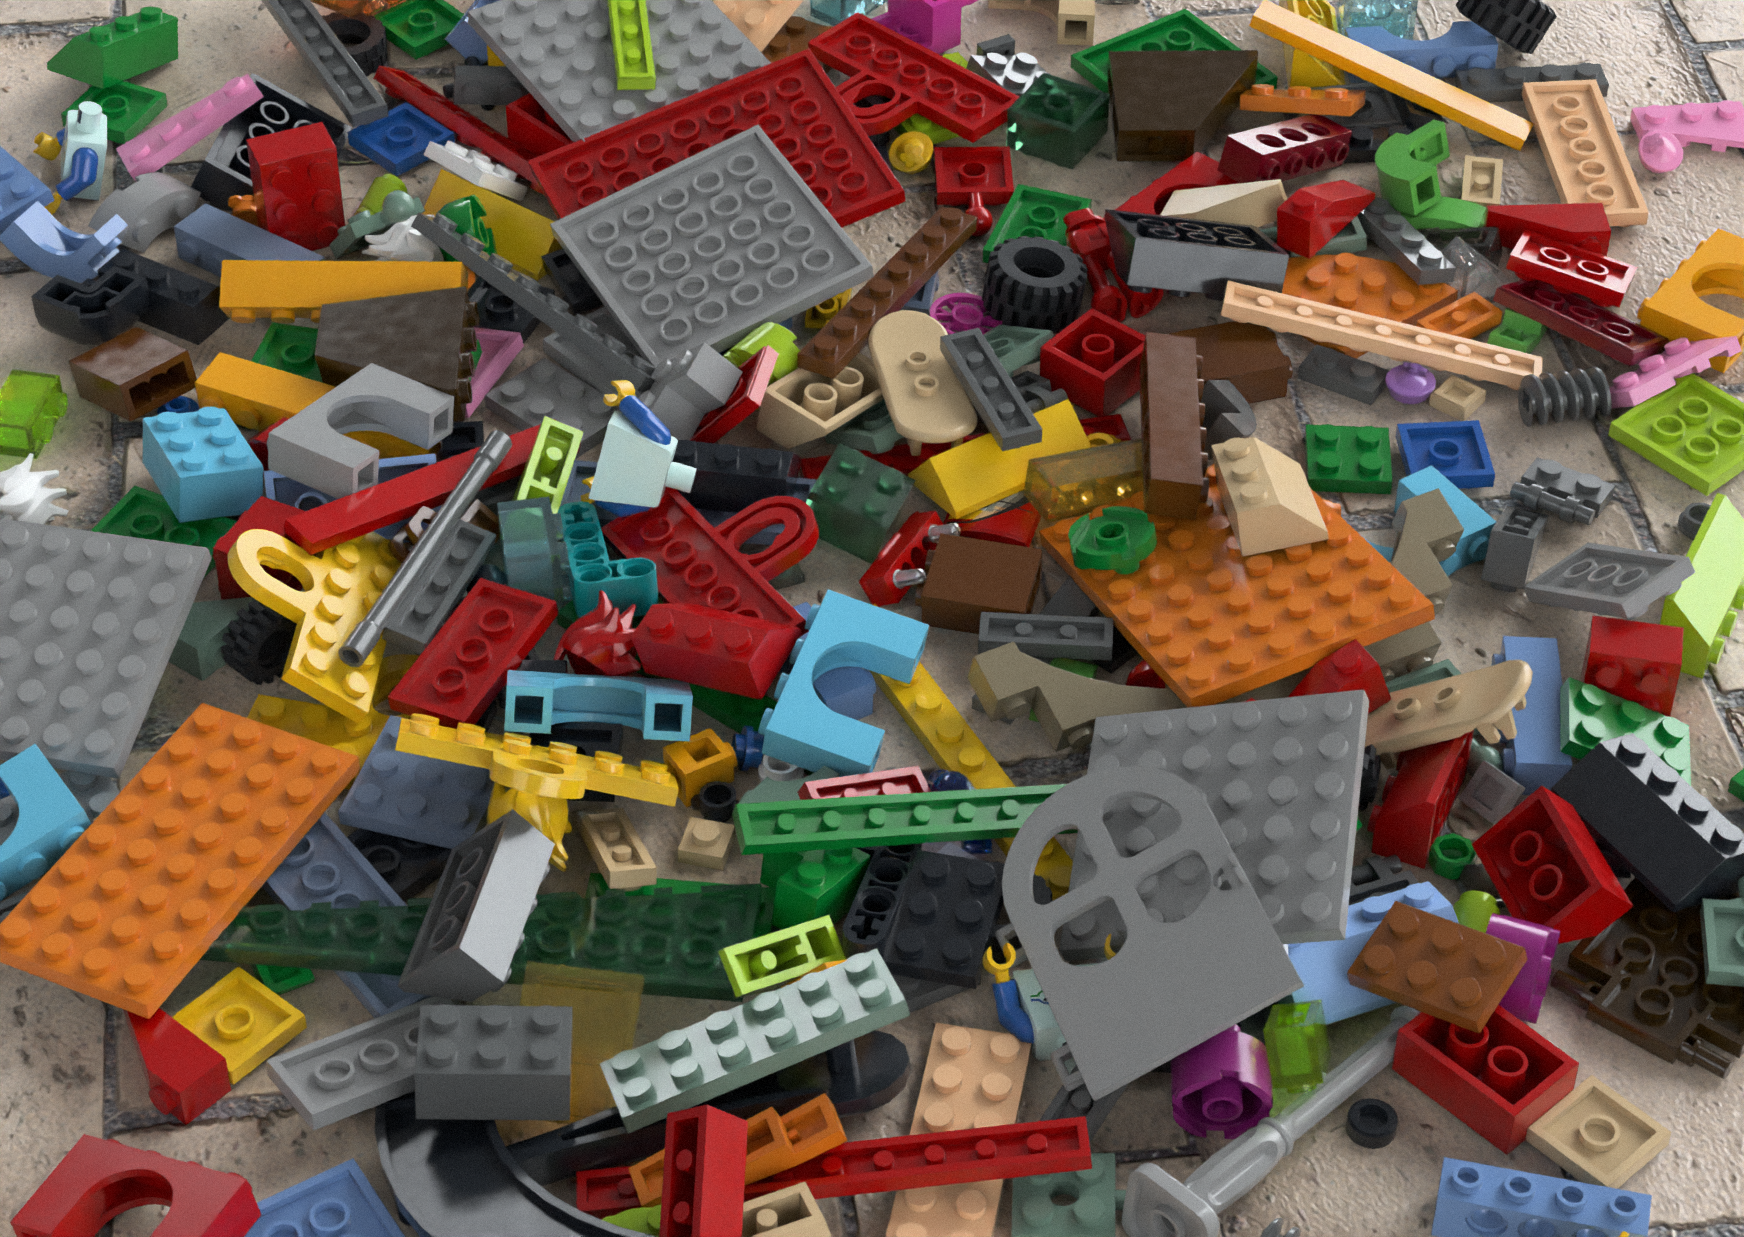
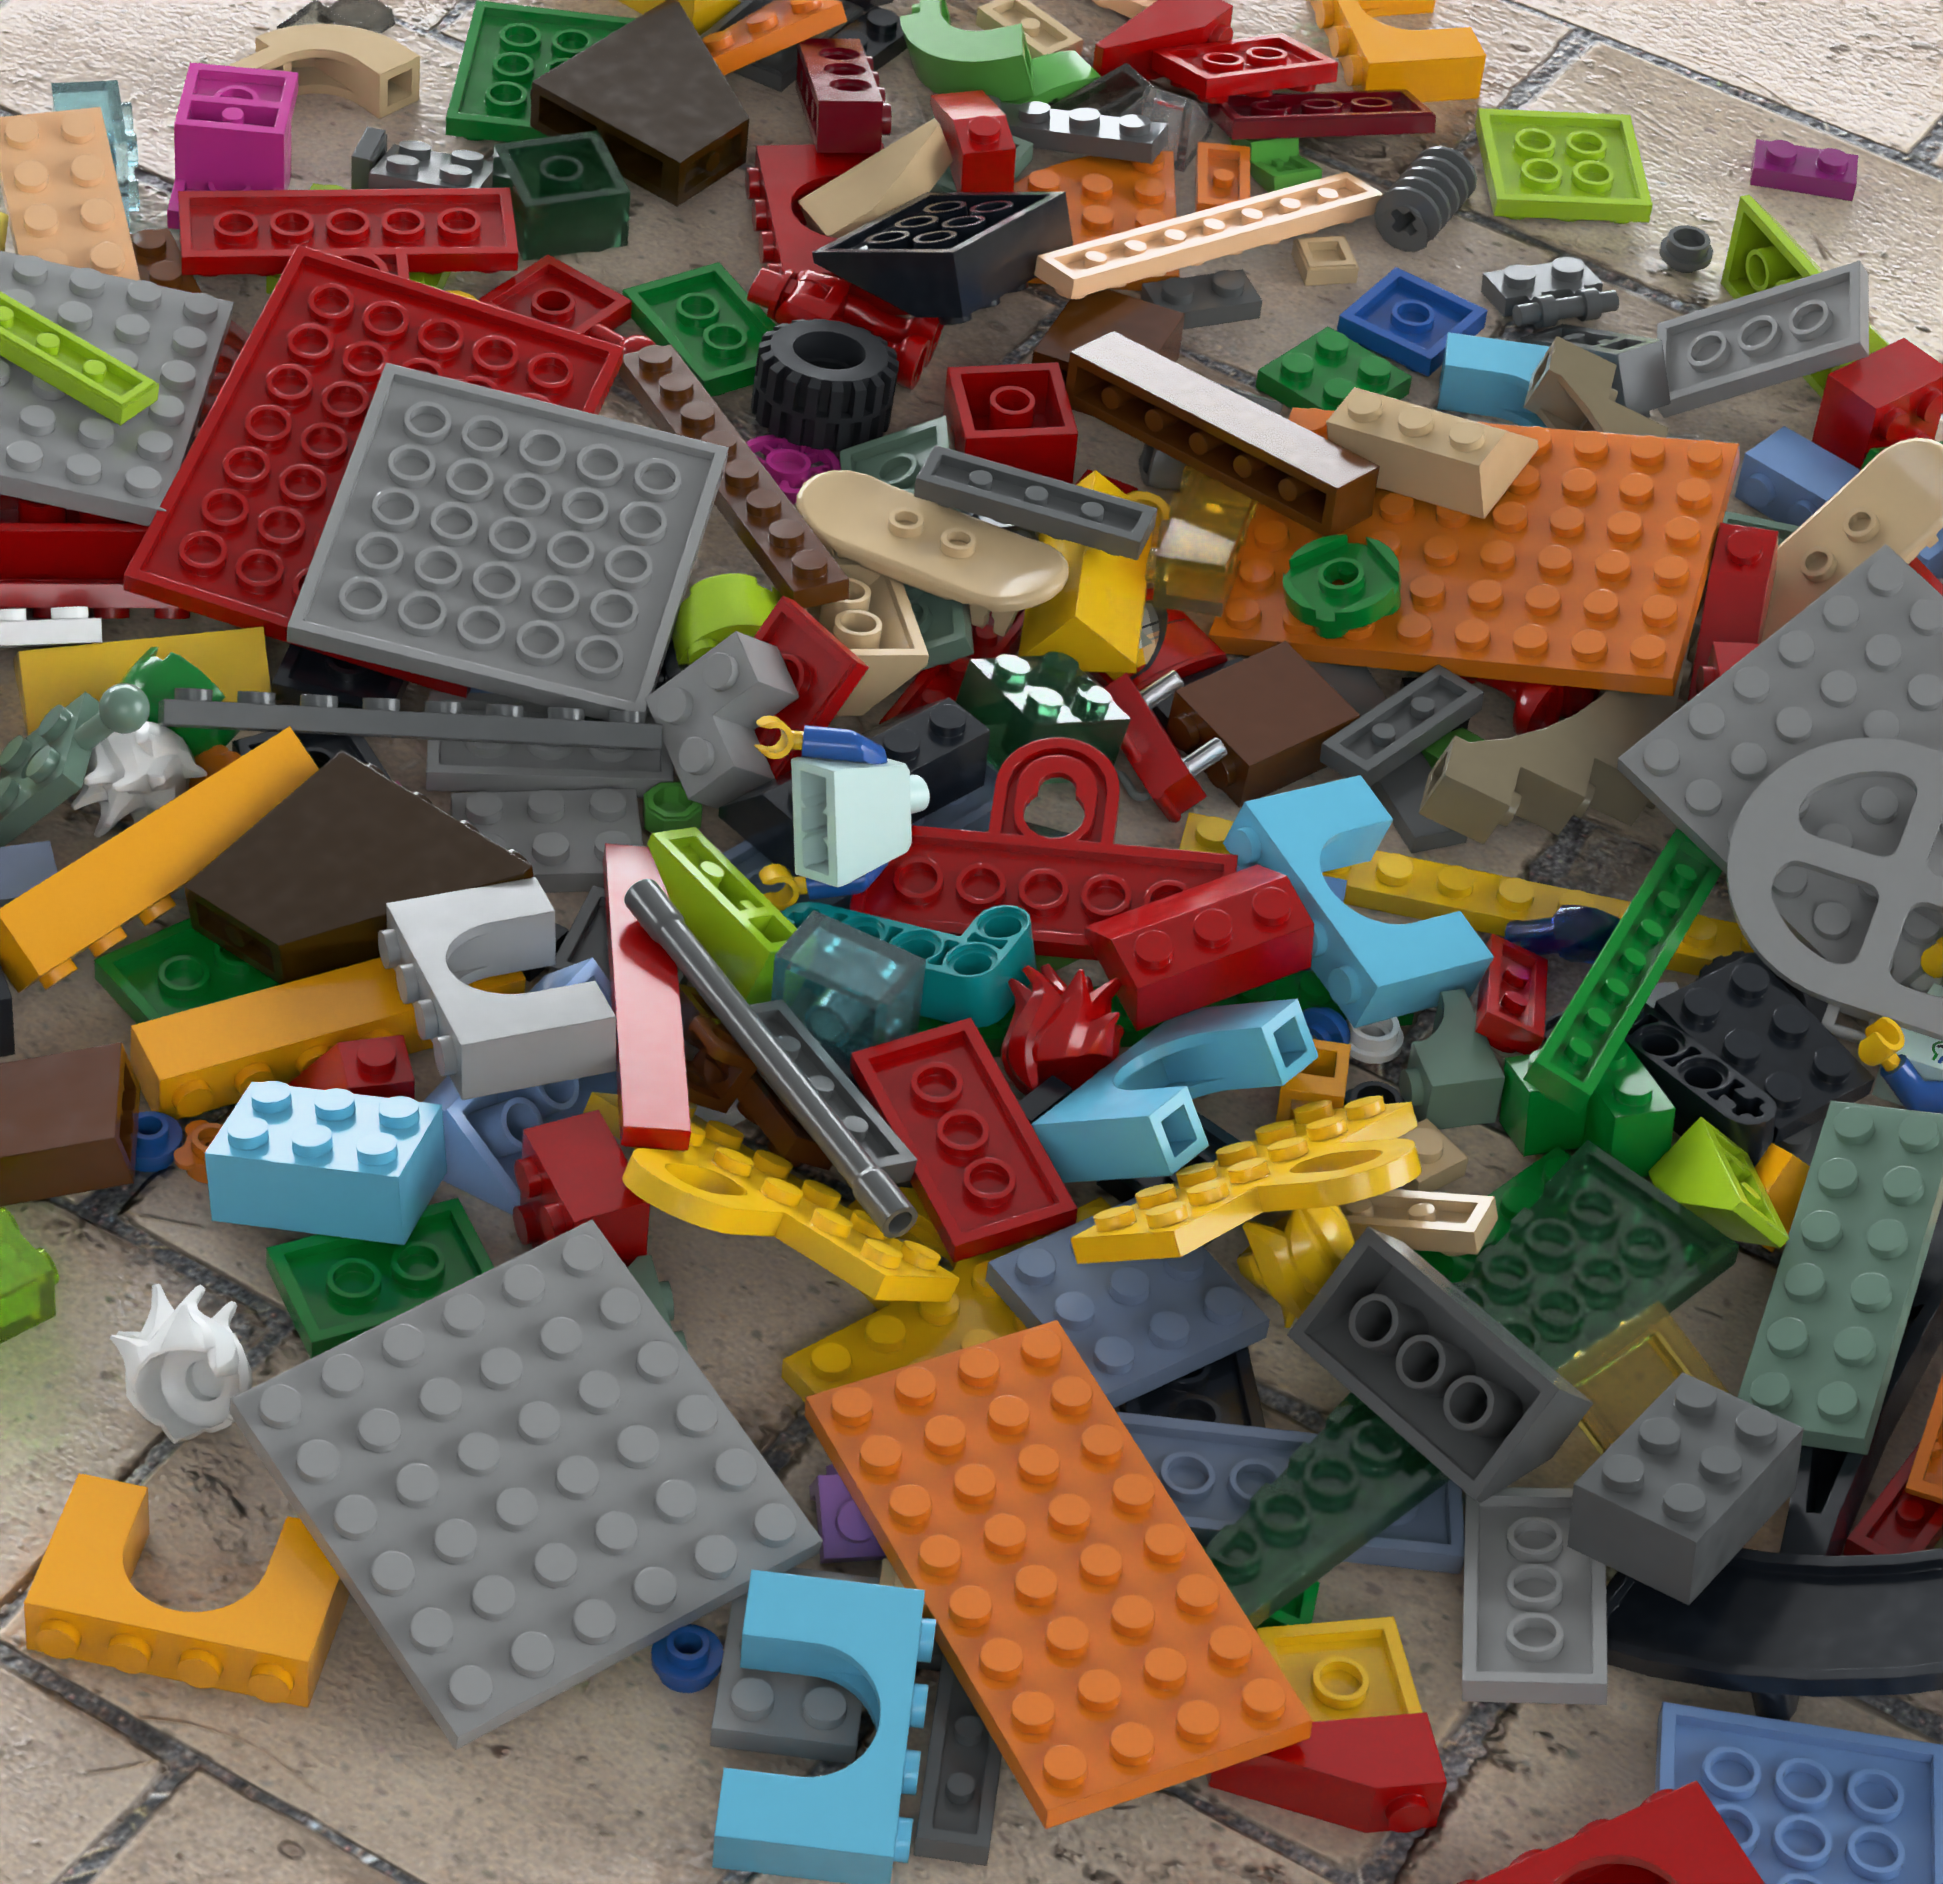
camera: 55 degrees left, 0 degrees up
black tyre [221,600,297,685] -> none
medium lavender hat [1385,362,1436,404] -> none
bright pink wing [1609,336,1742,409] -> none

